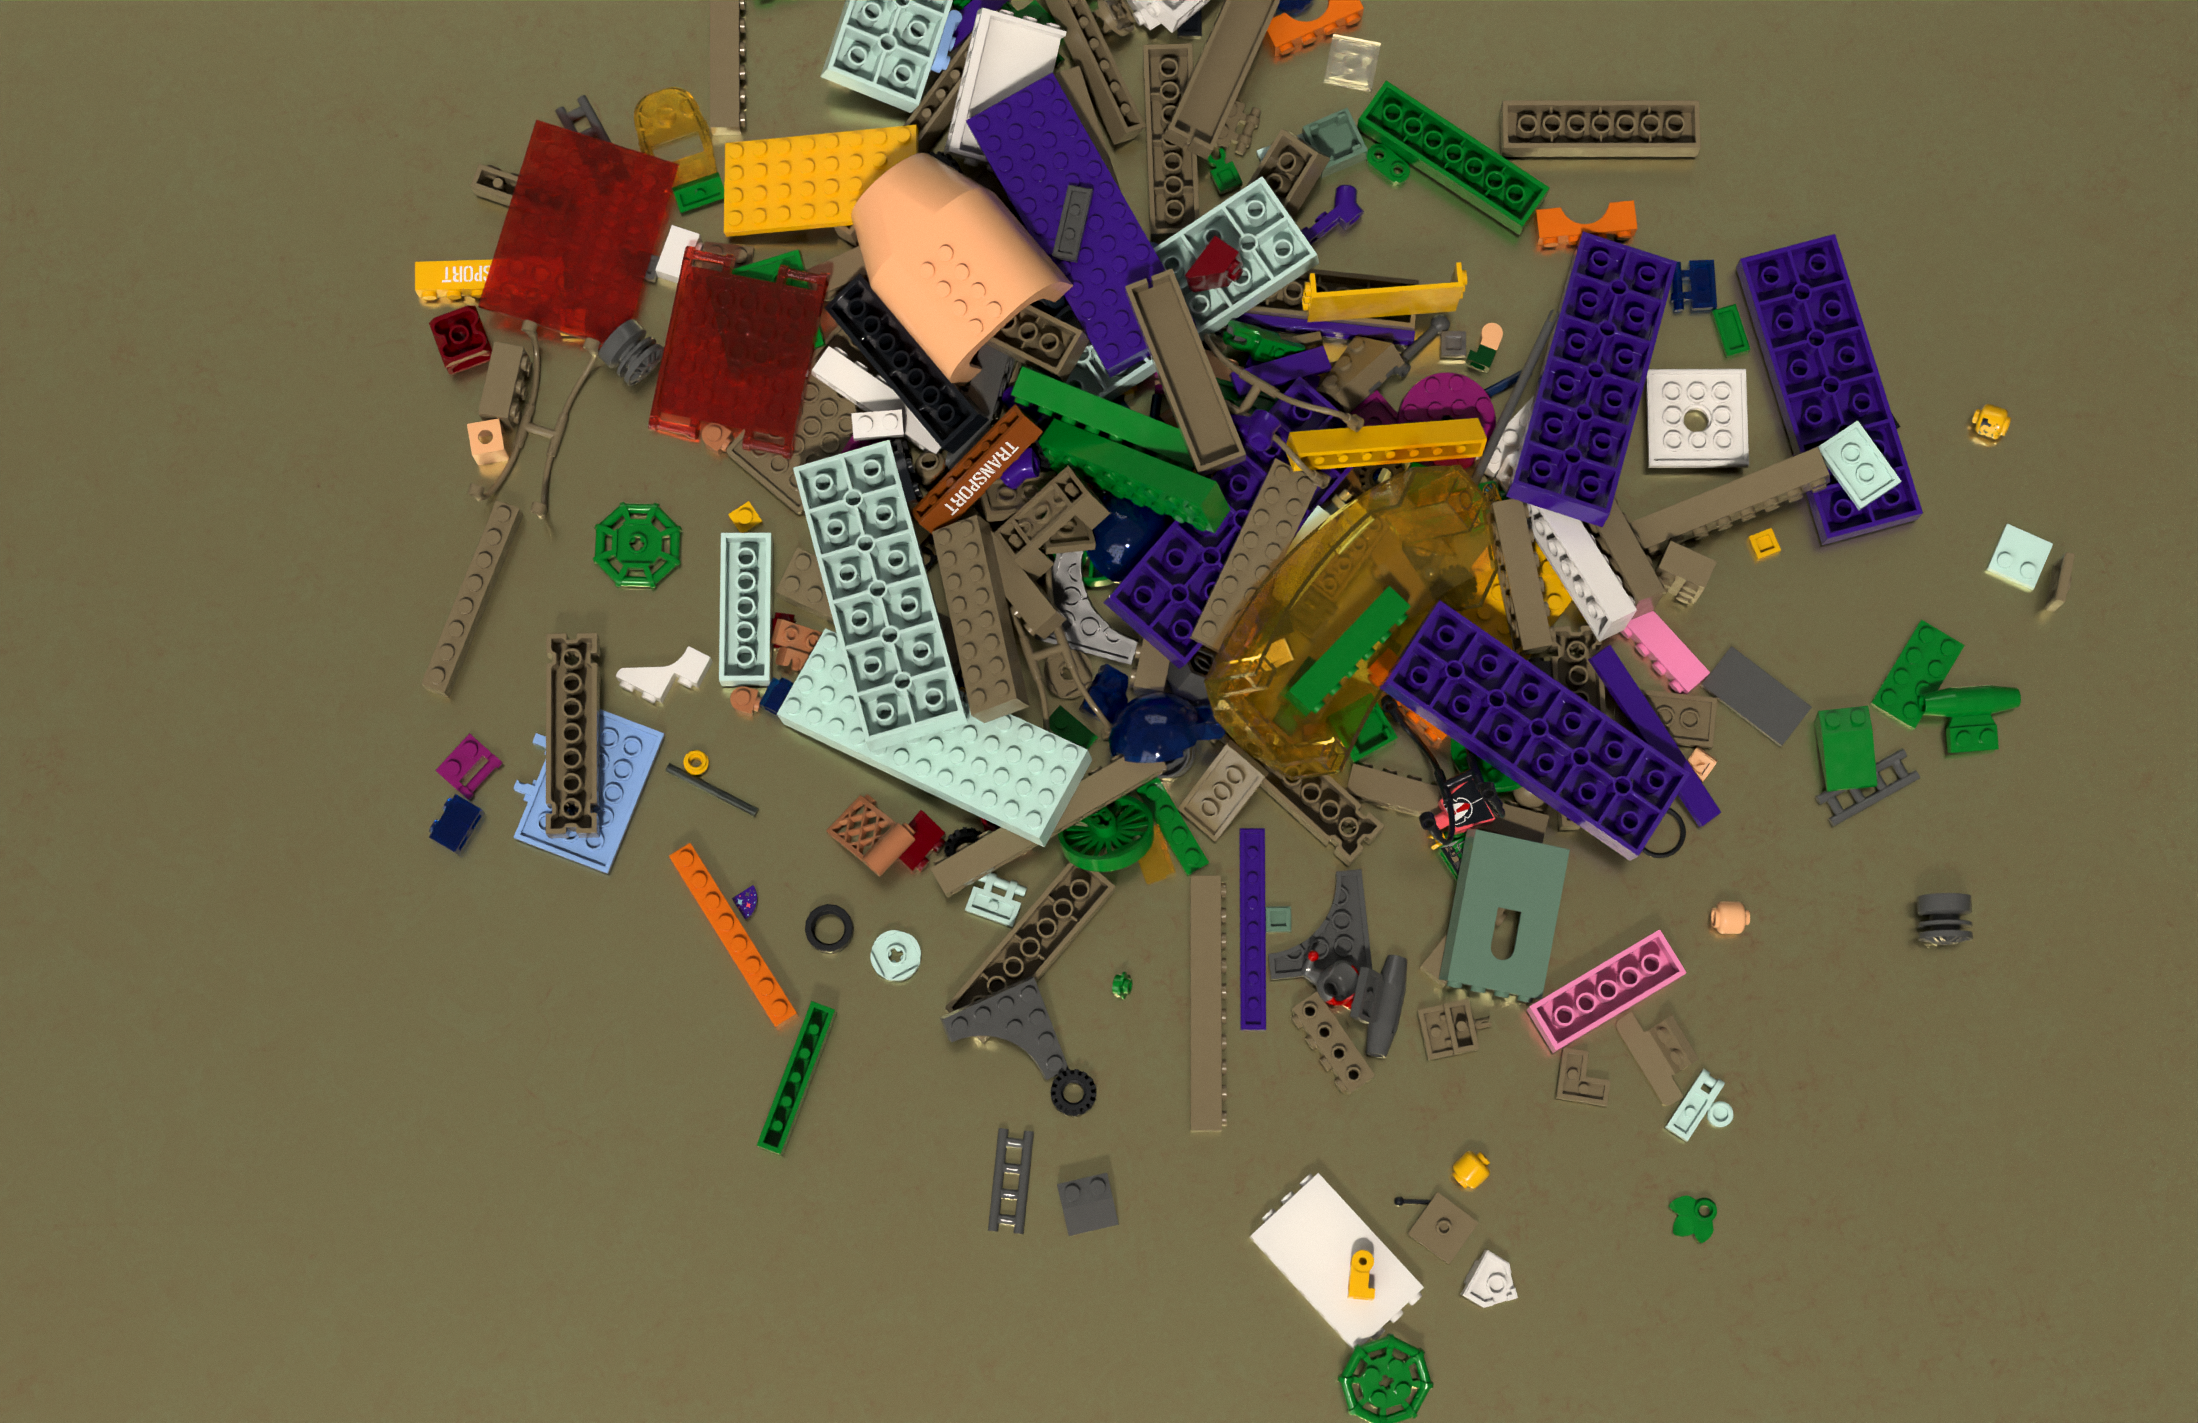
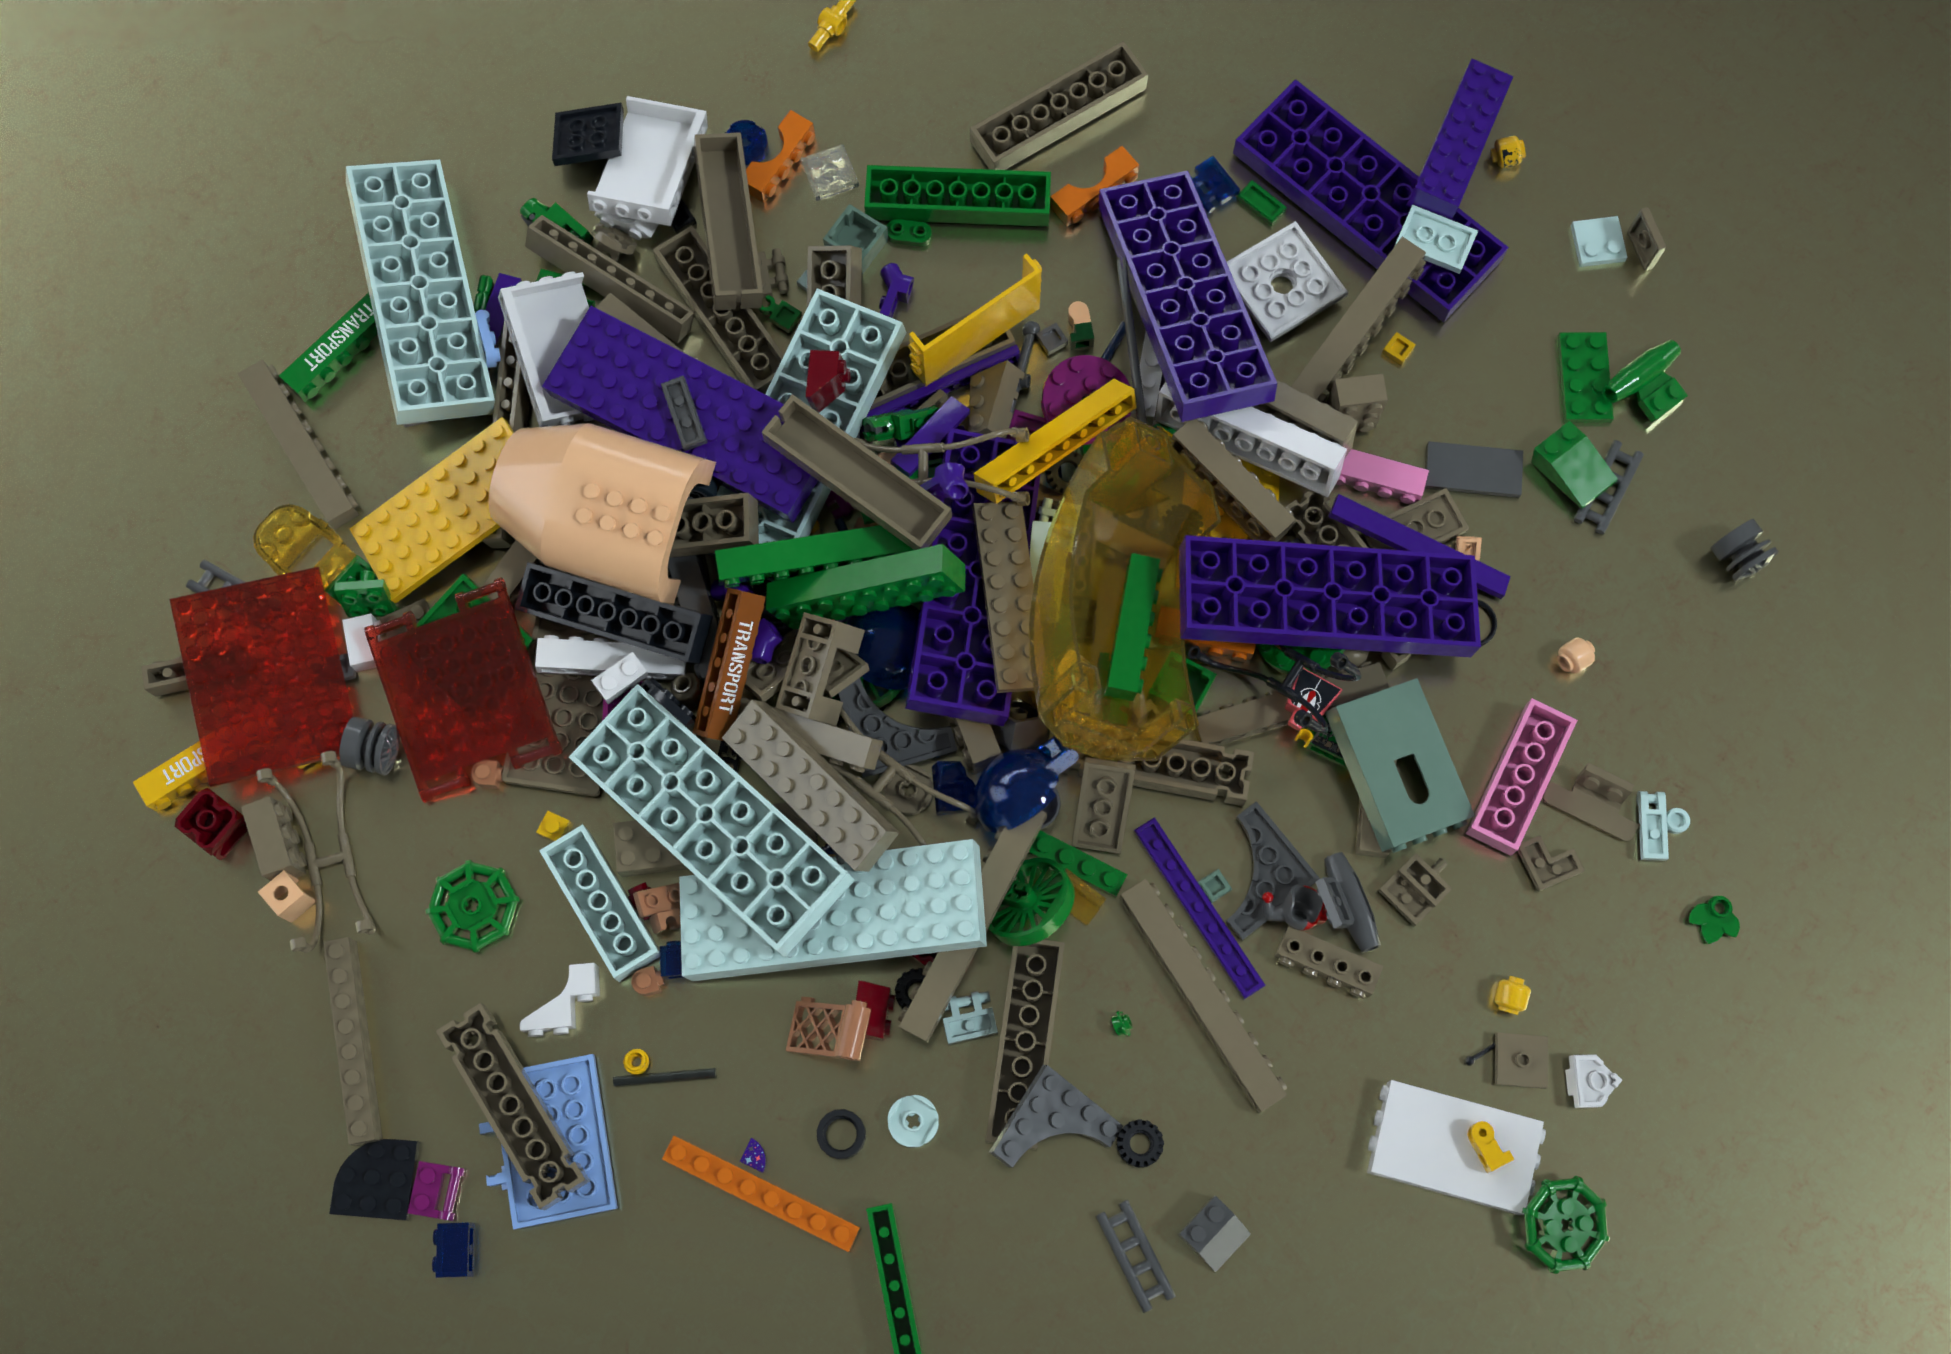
camera: 30 degrees left, 5 degrees down
green plate [1049,705,1098,750] -> none
none -> black plate [329,1139,420,1221]
none -> green plate [334,570,396,617]
none -> dark purple brick [1407,58,1514,220]

